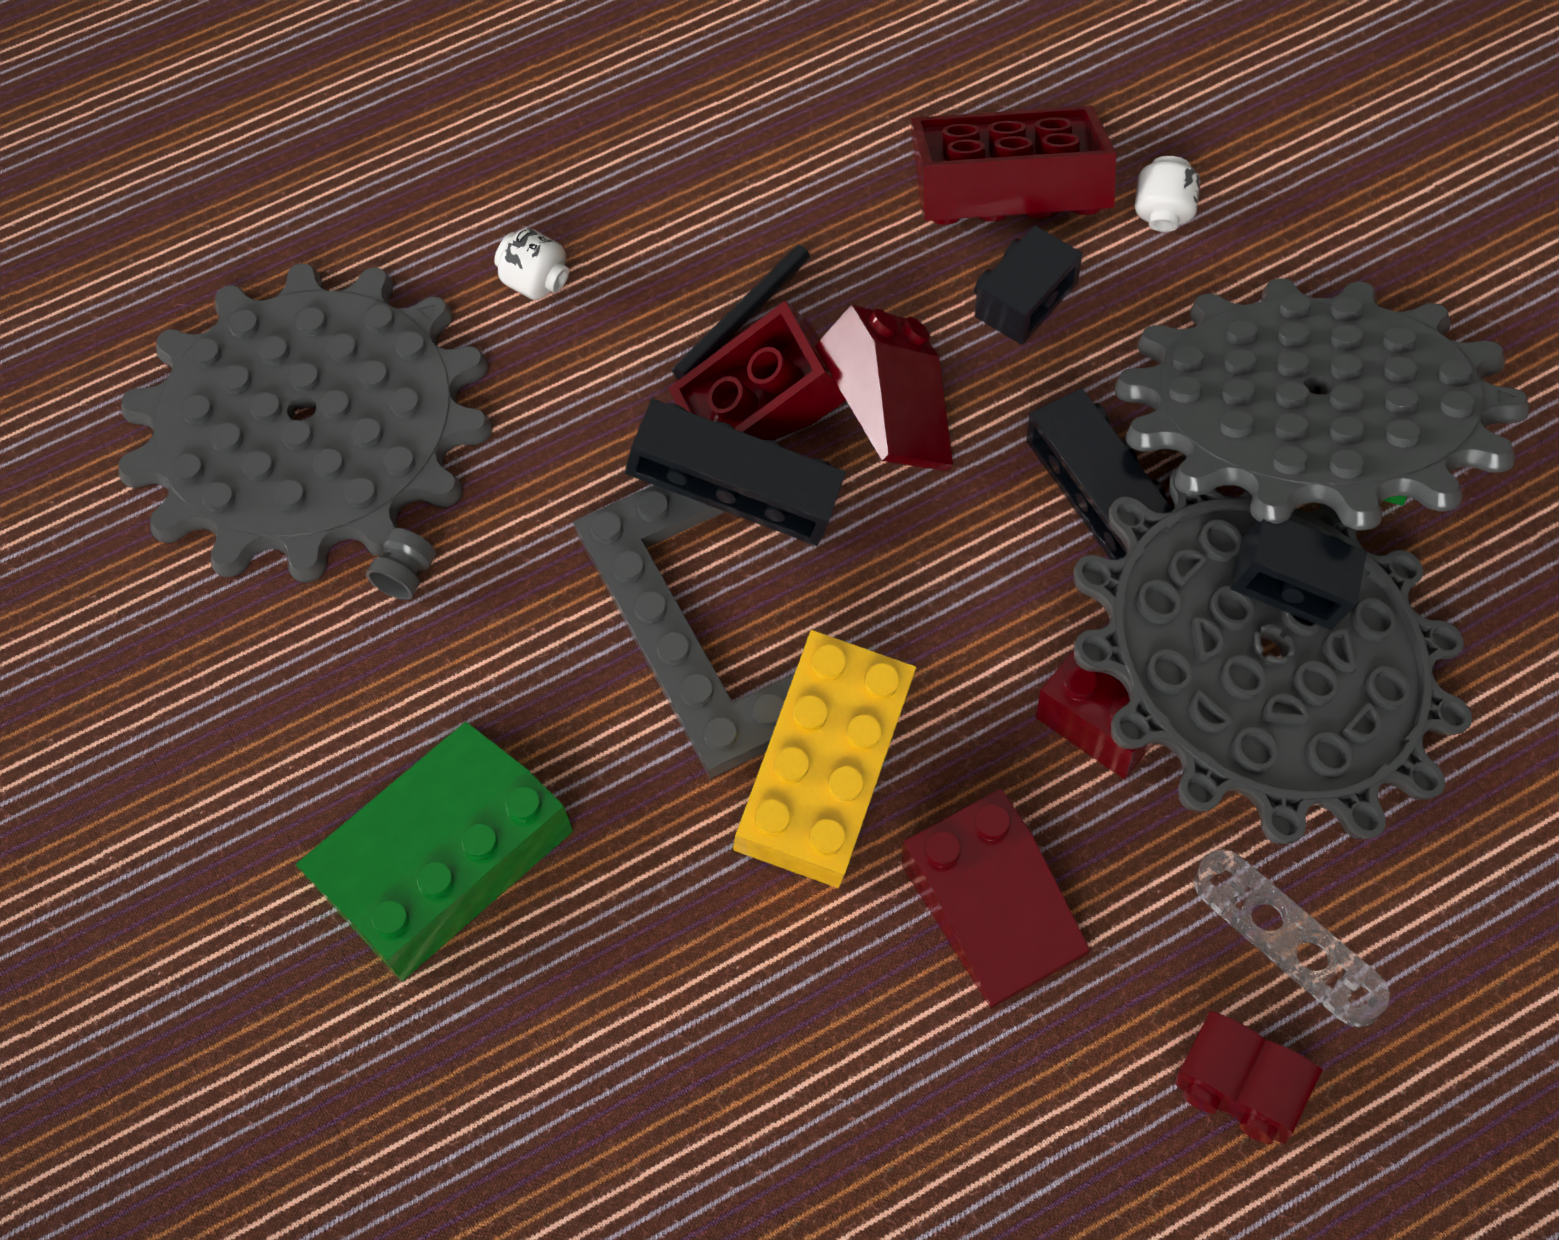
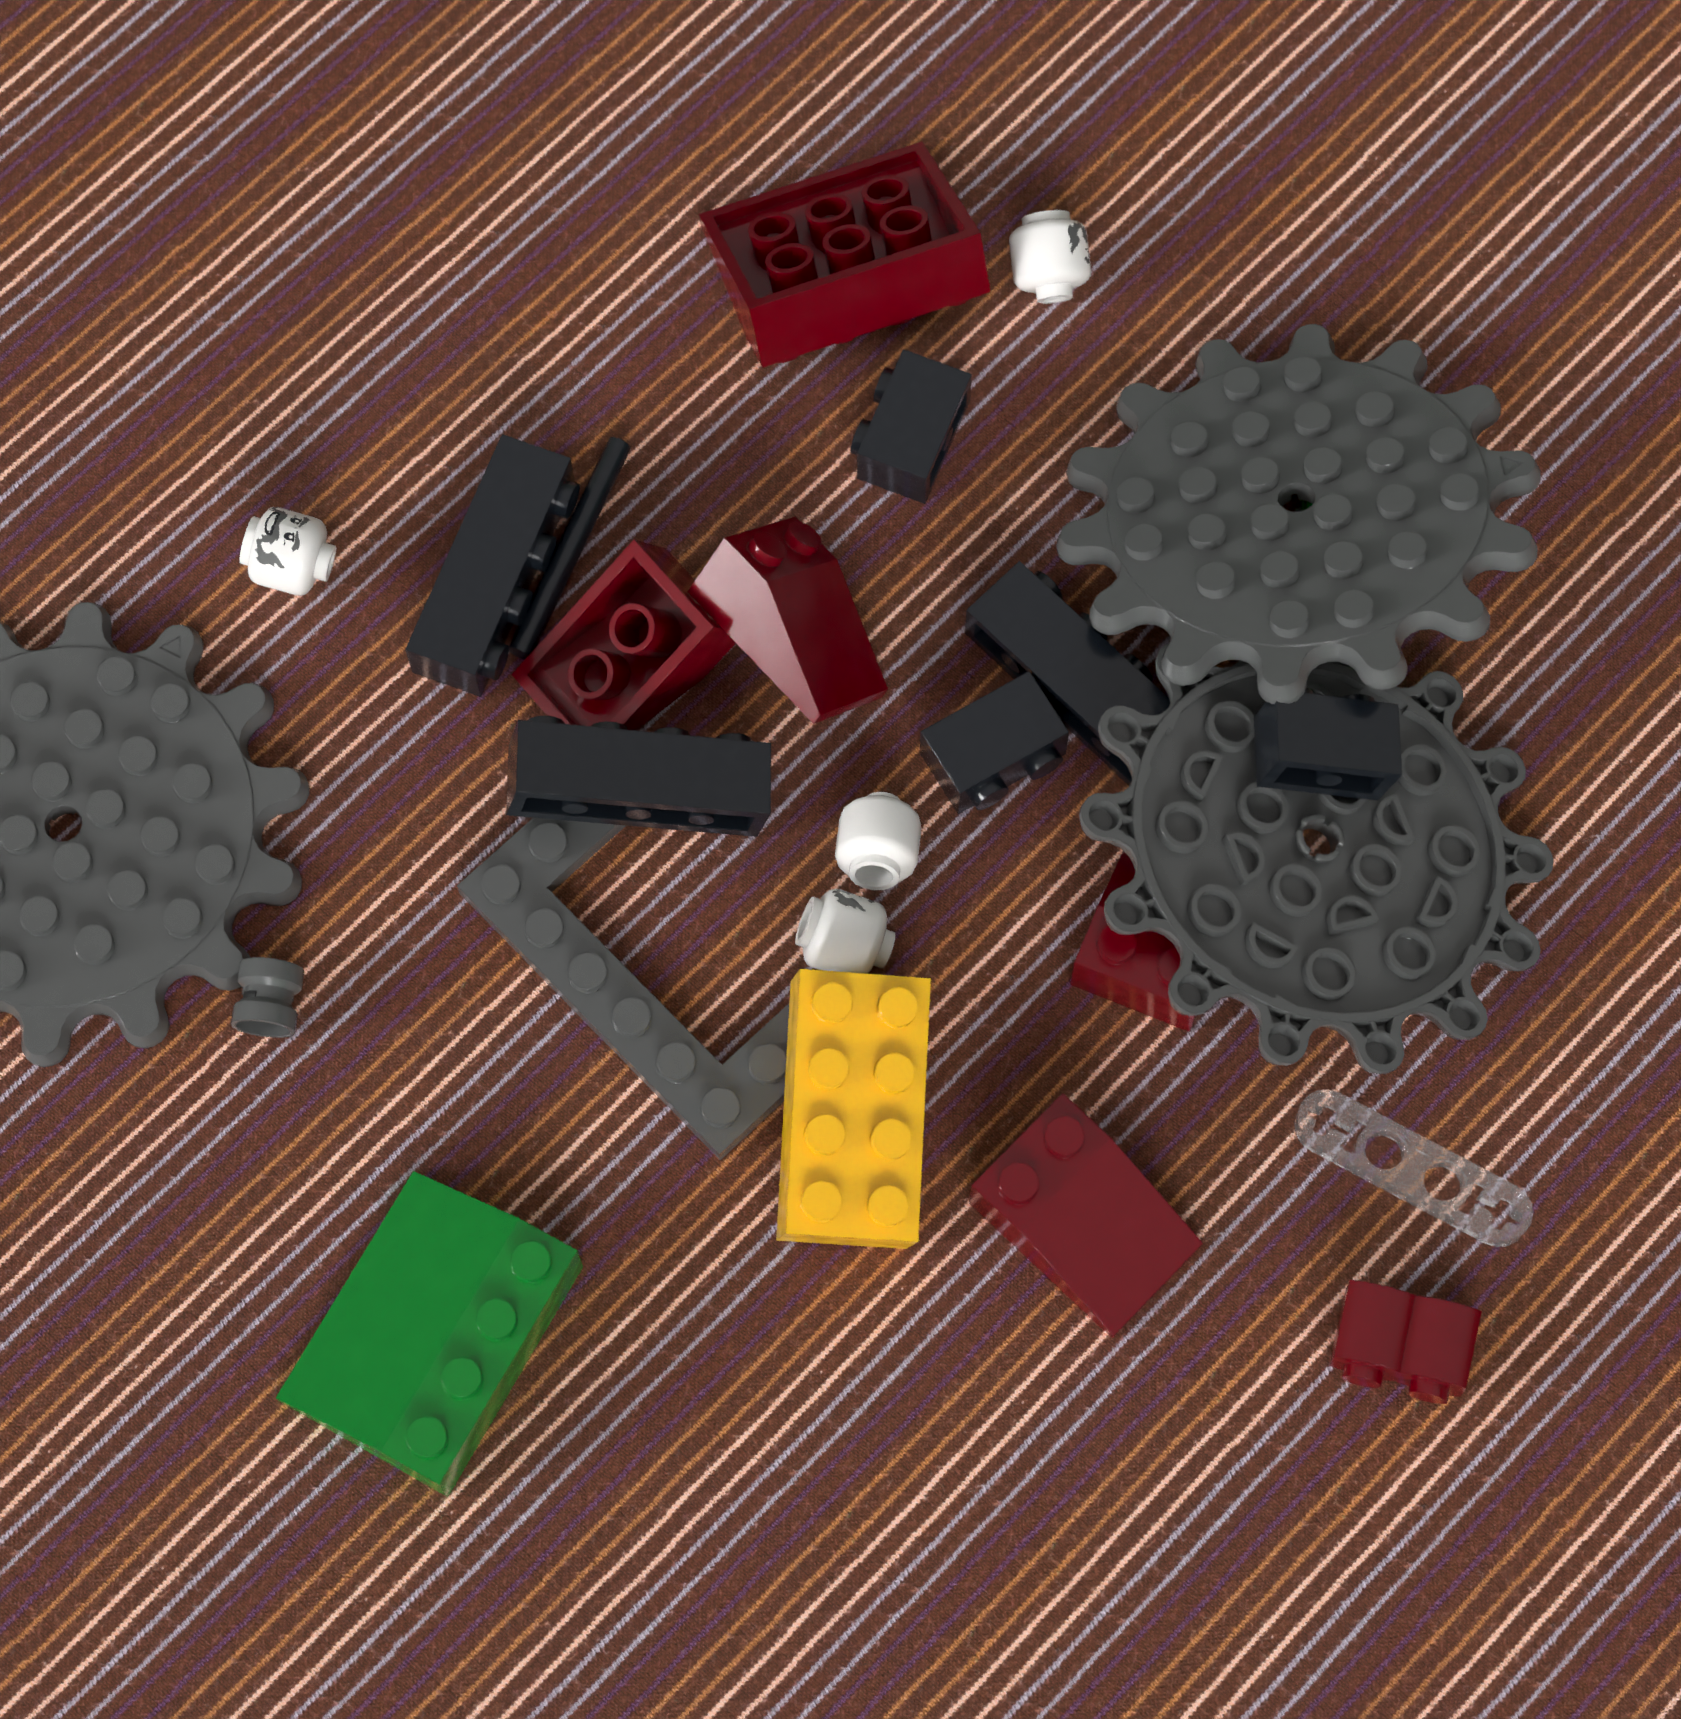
camera: 20 degrees left, 10 degrees up
none -> black brick [405,434,580,697]
none -> white head [795,889,895,974]
none -> white head [835,792,922,890]
none -> black brick [920,671,1069,814]

